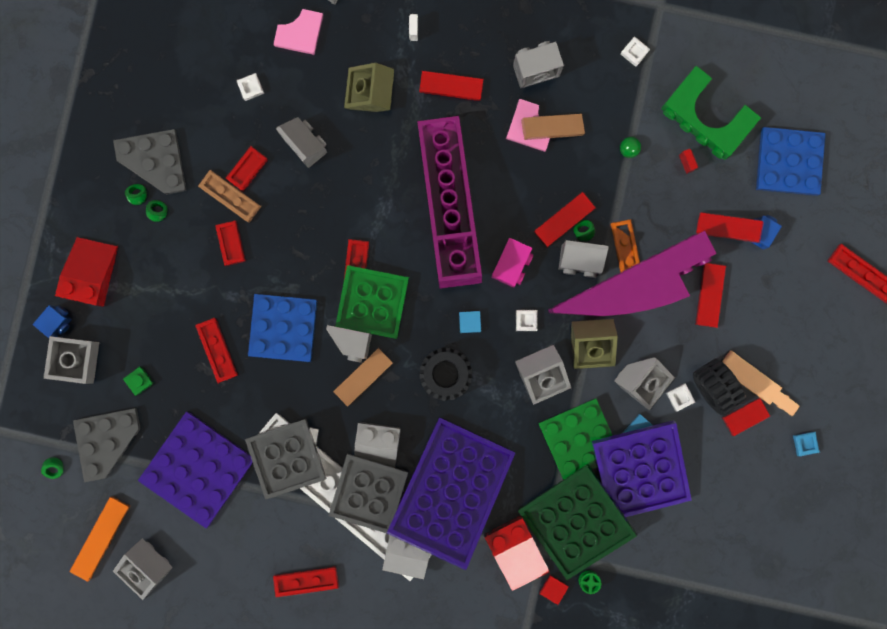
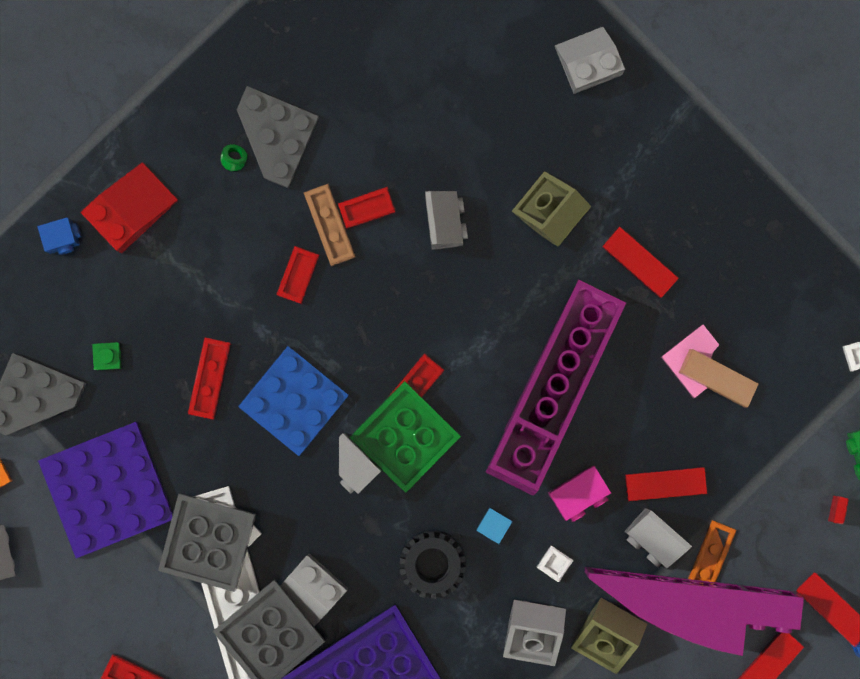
camera: 35 degrees right, 0 degrees up
light grey brick [44,336,99,384] -> none
green piece [146,200,167,222] -> none
white tile [237,73,264,101] -> none
bright pink tile [273,9,323,55] -> none
medium nougat tile [333,348,393,406] -> none
white tile [409,14,418,41] -> none
light grey brick [513,41,564,89] -> none
green piece [574,220,595,242] -> none
green piece [620,137,641,158] -> none

